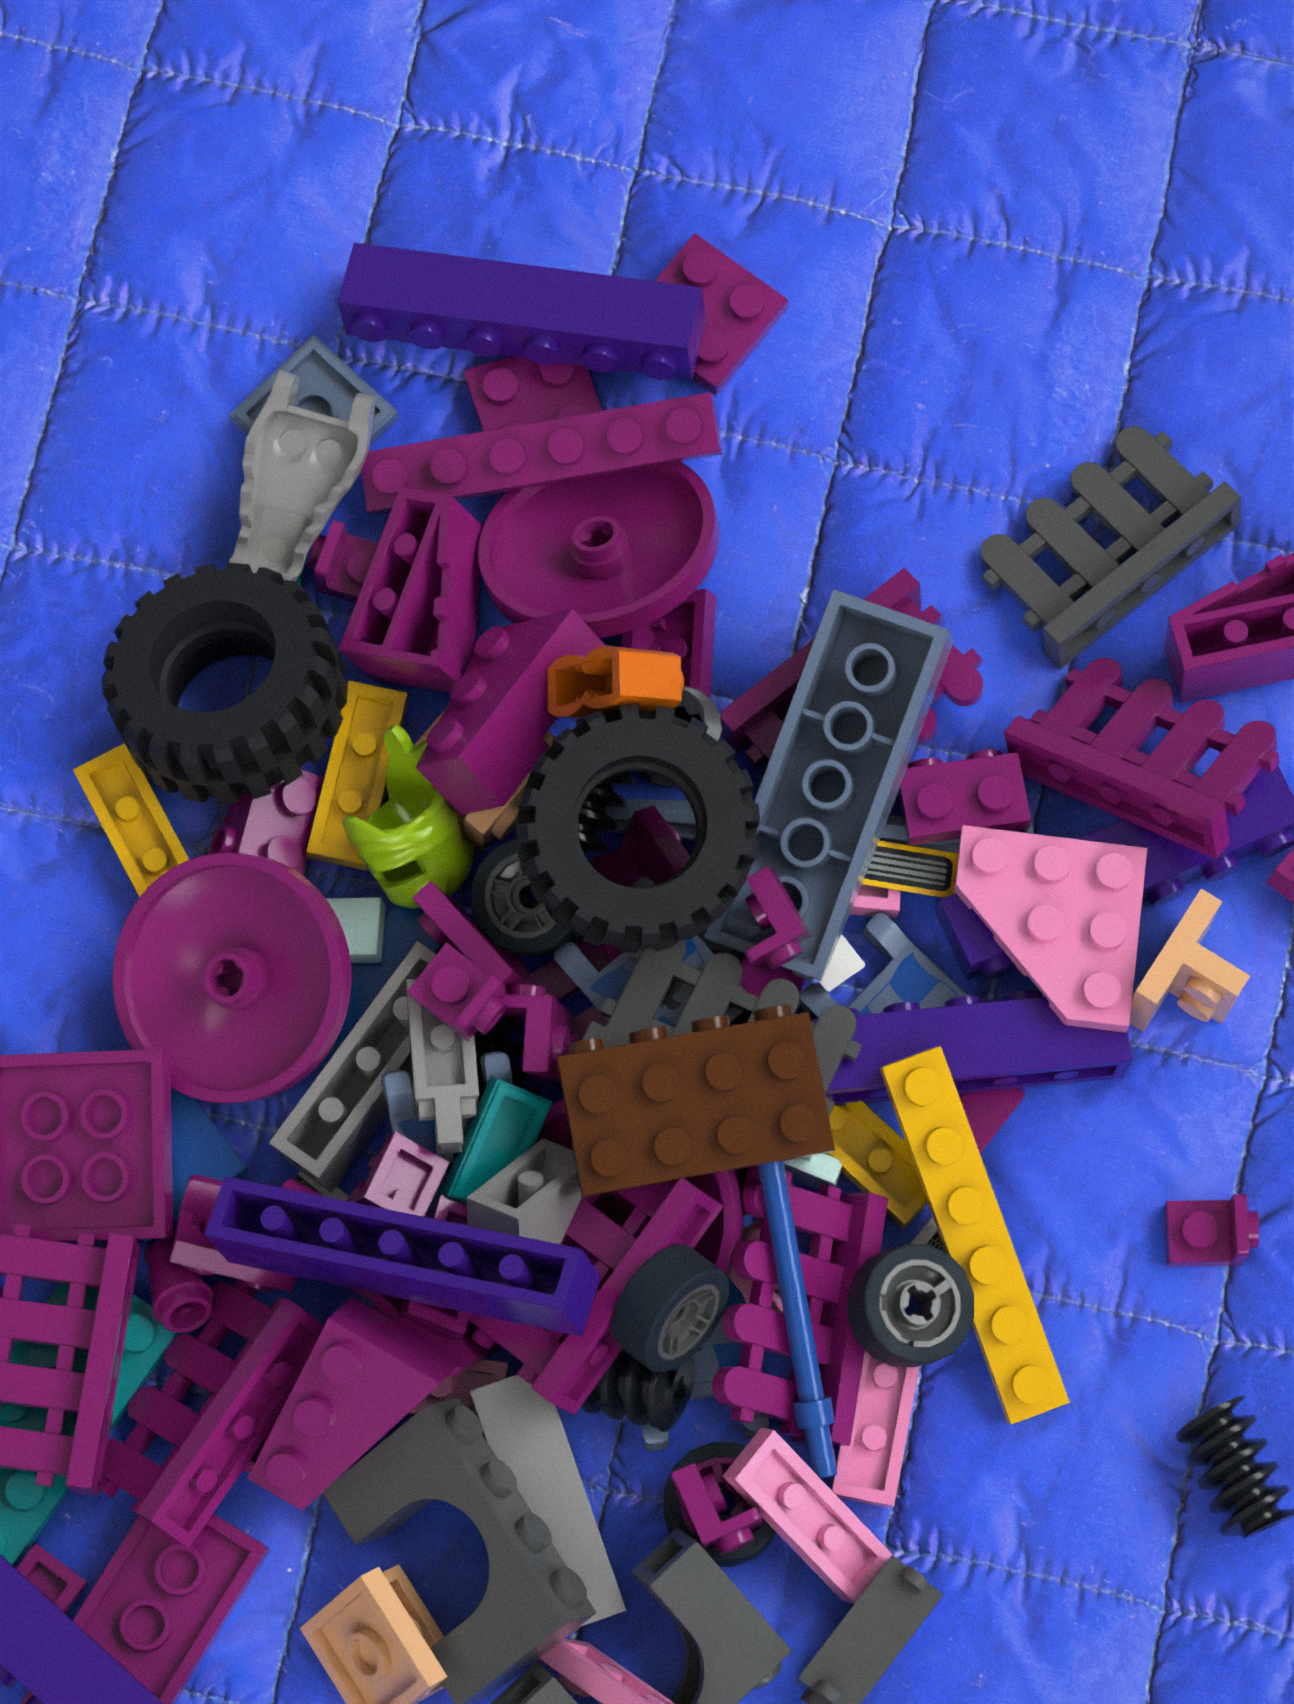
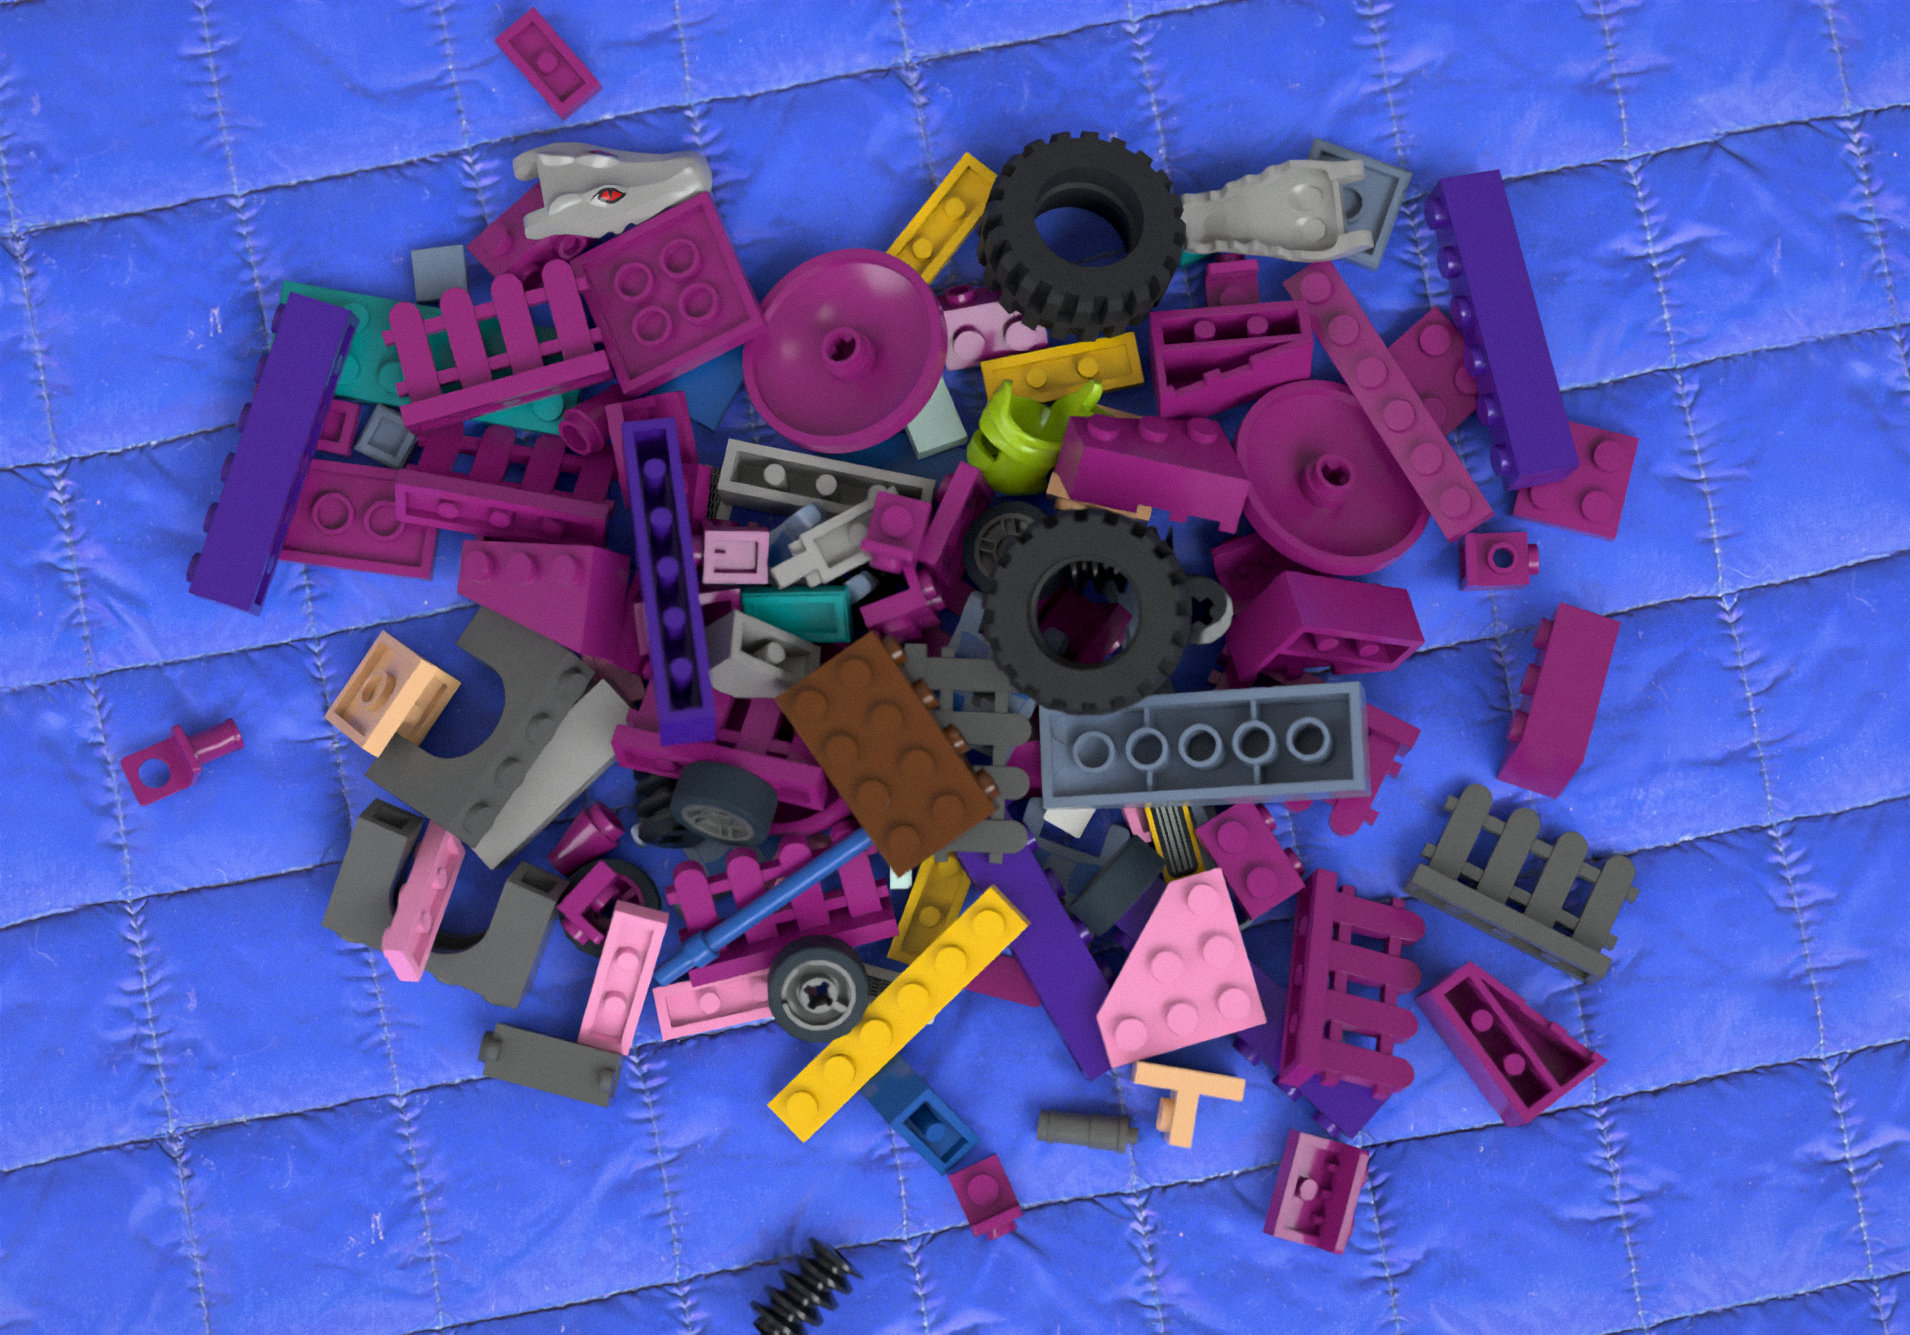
camera: 70 degrees right, 10 degrees up
orange brick [547,646,684,719] -> none
magenta bracket [744,866,811,970] -> none
none -> sand blue tile [354,403,418,470]
none -> magenta cone [547,801,626,878]
none -> blue slope [859,1053,981,1176]
none -> dark grey piece [1037,1108,1138,1154]
none -> black wheel [1069,834,1166,936]
none -> magenta wedge [1224,571,1425,683]
none -> magenta brick [1458,532,1539,591]
none -> magenta wedge [1496,602,1621,799]

